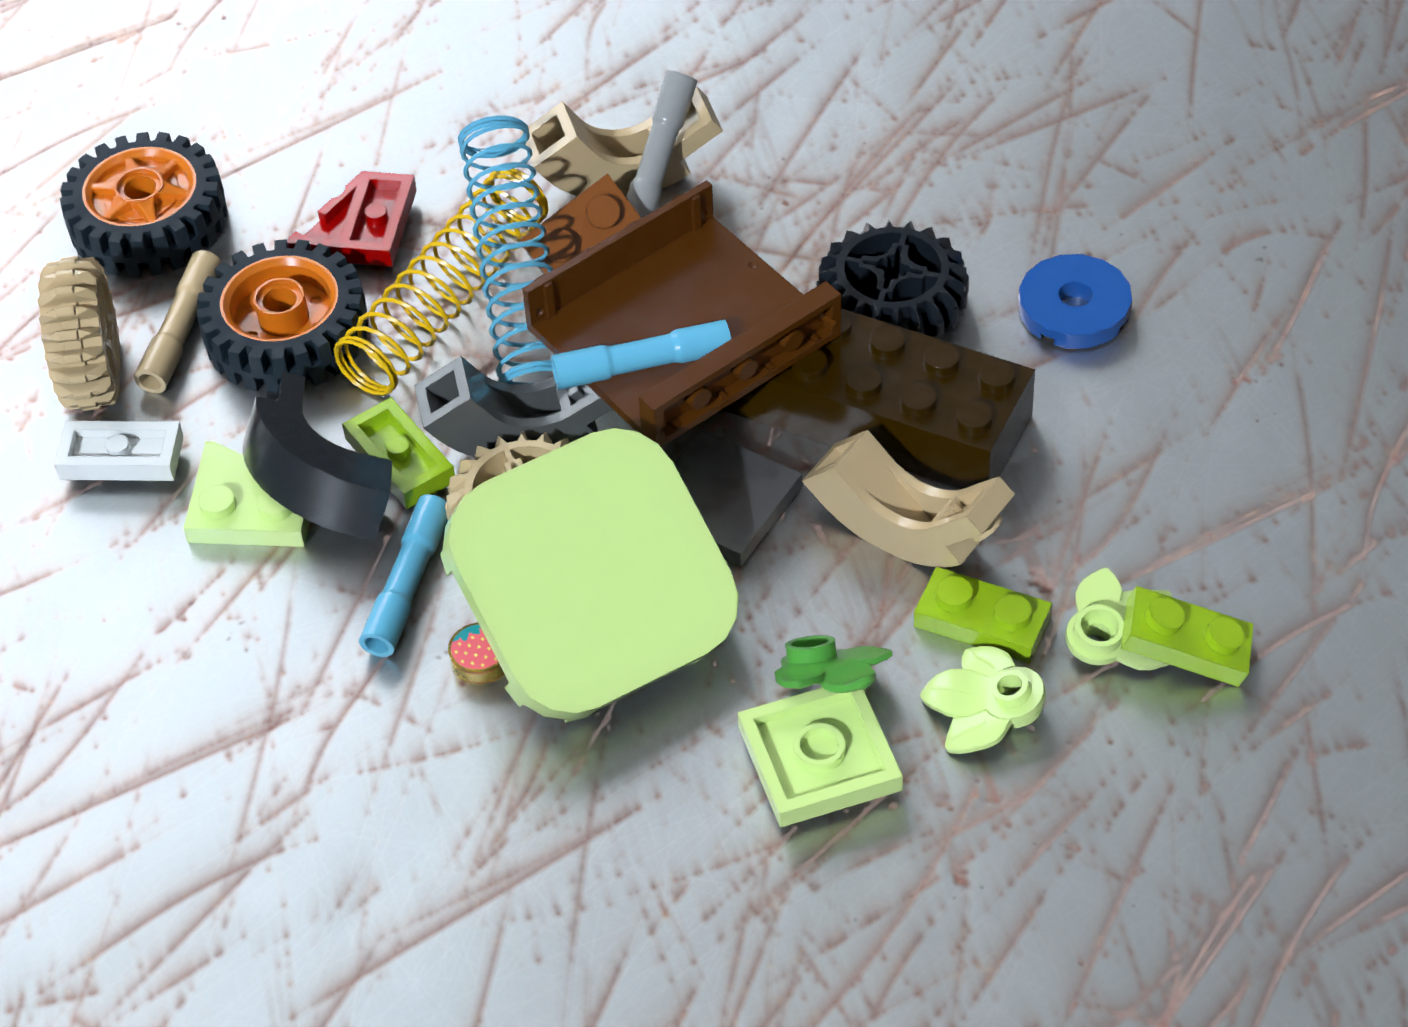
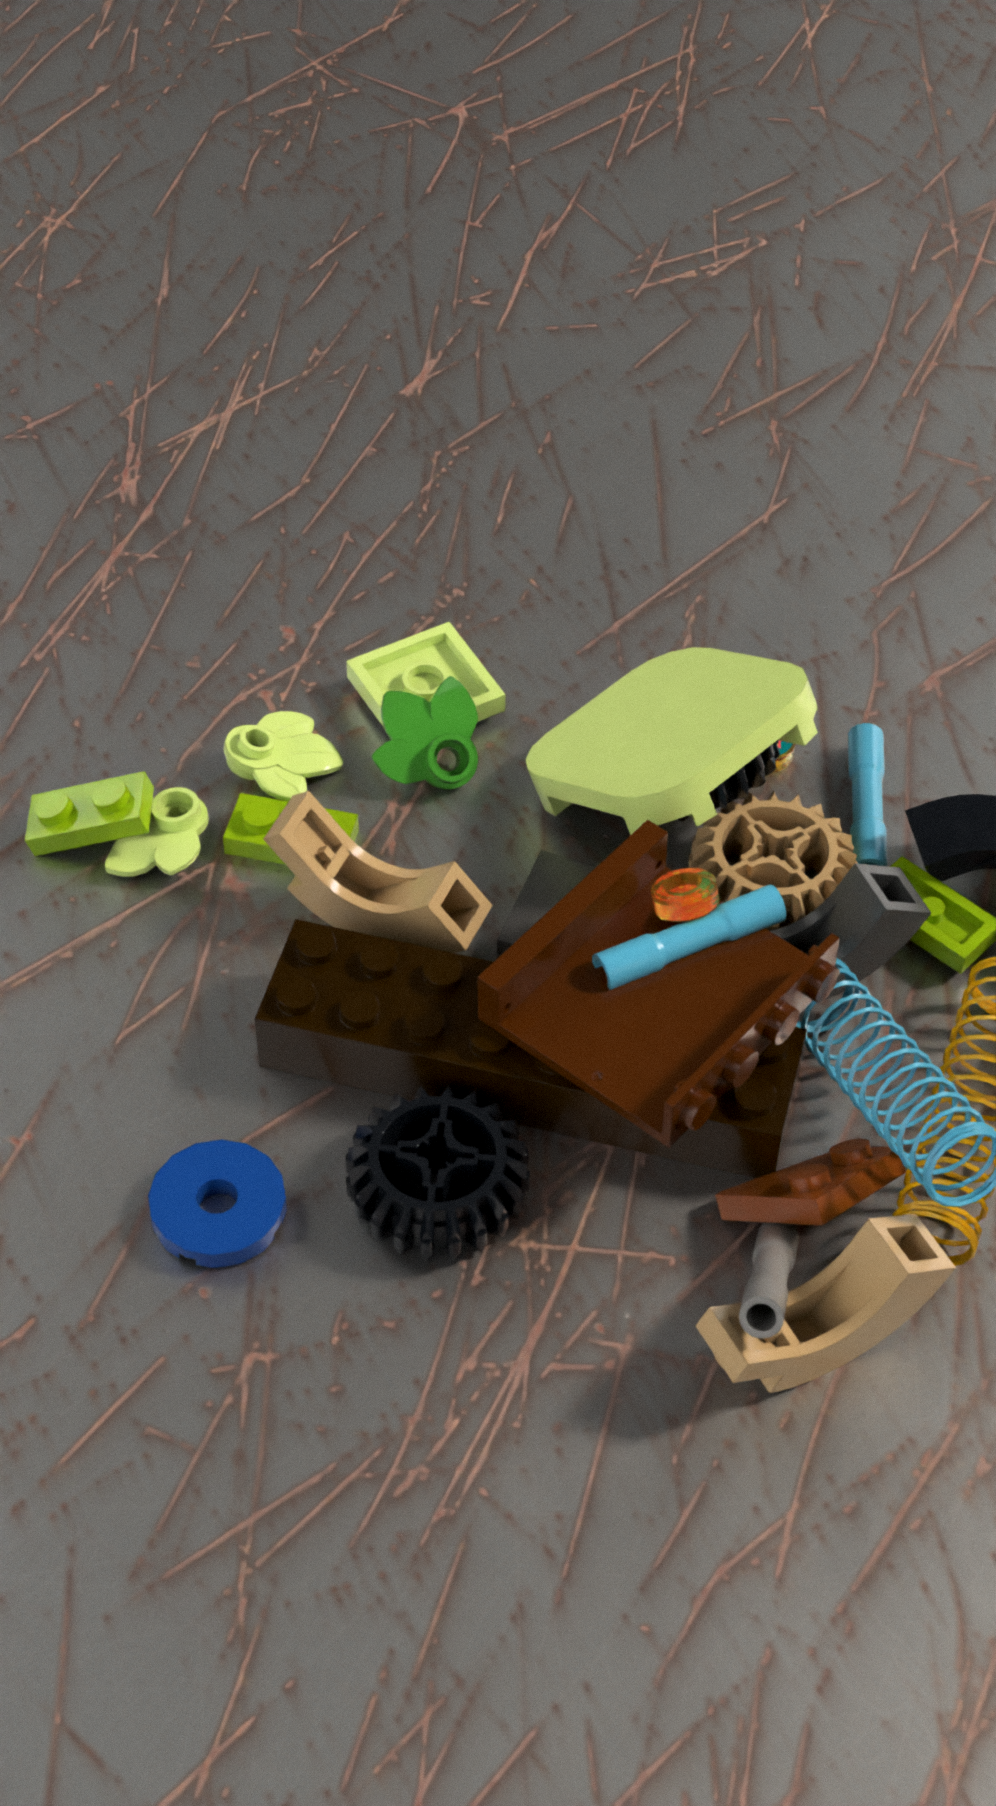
camera: 165 degrees right, 0 degrees up
none -> clear yellow tile [651,868,720,922]

